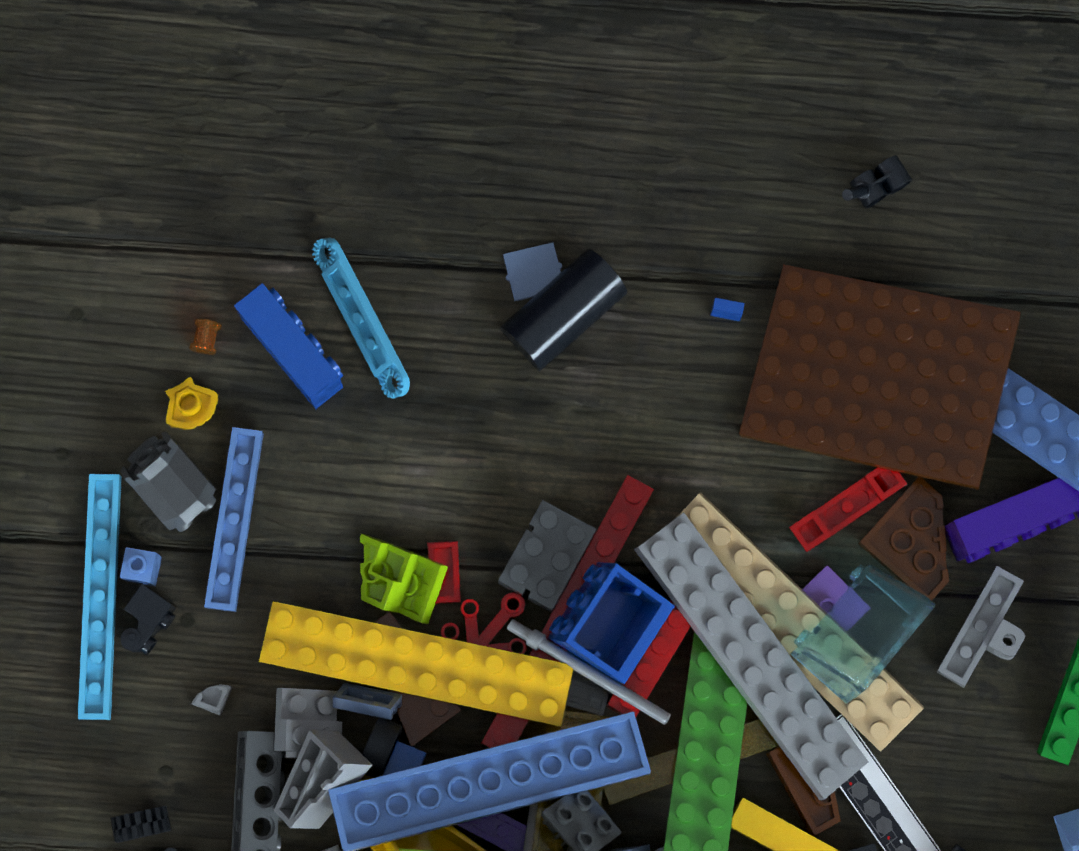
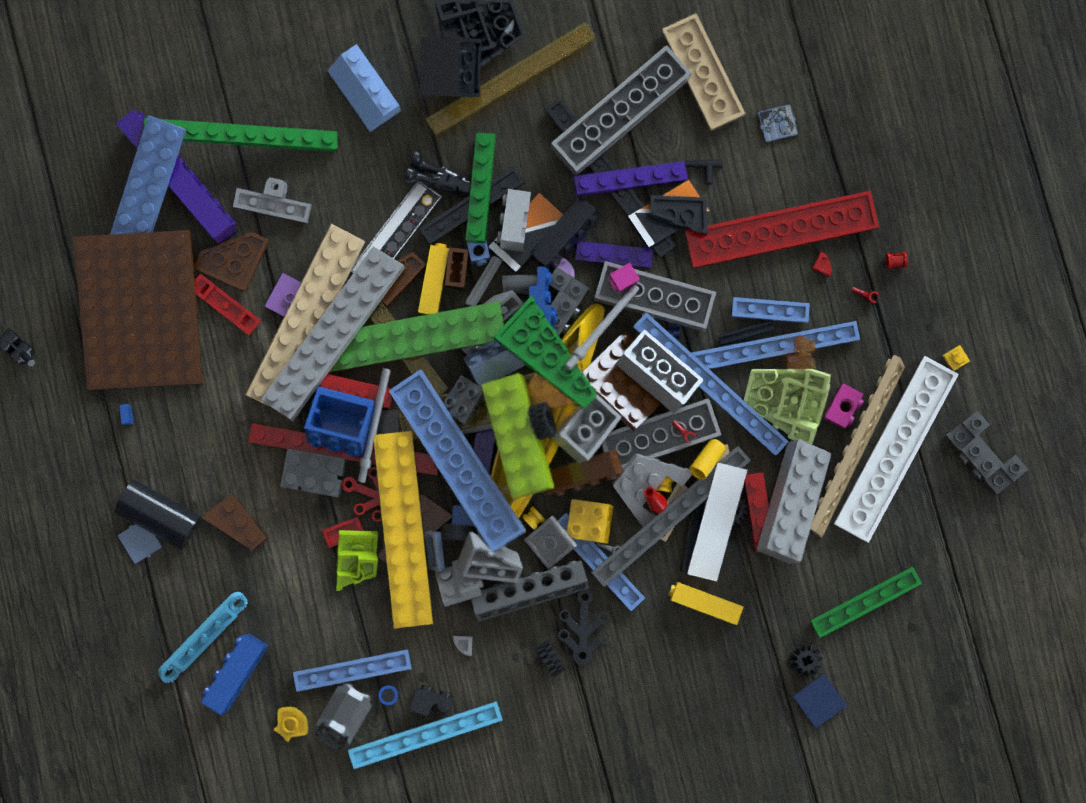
camera: 105 degrees left, 5 degrees up
medium blue brick [120,547,162,587] -> none
clear orange bush [189,319,222,355] -> none
clear light blue windscreen [791,563,936,704] -> none
none -> reddish brown wing [201,493,268,550]
none -> tile [379,685,398,705]

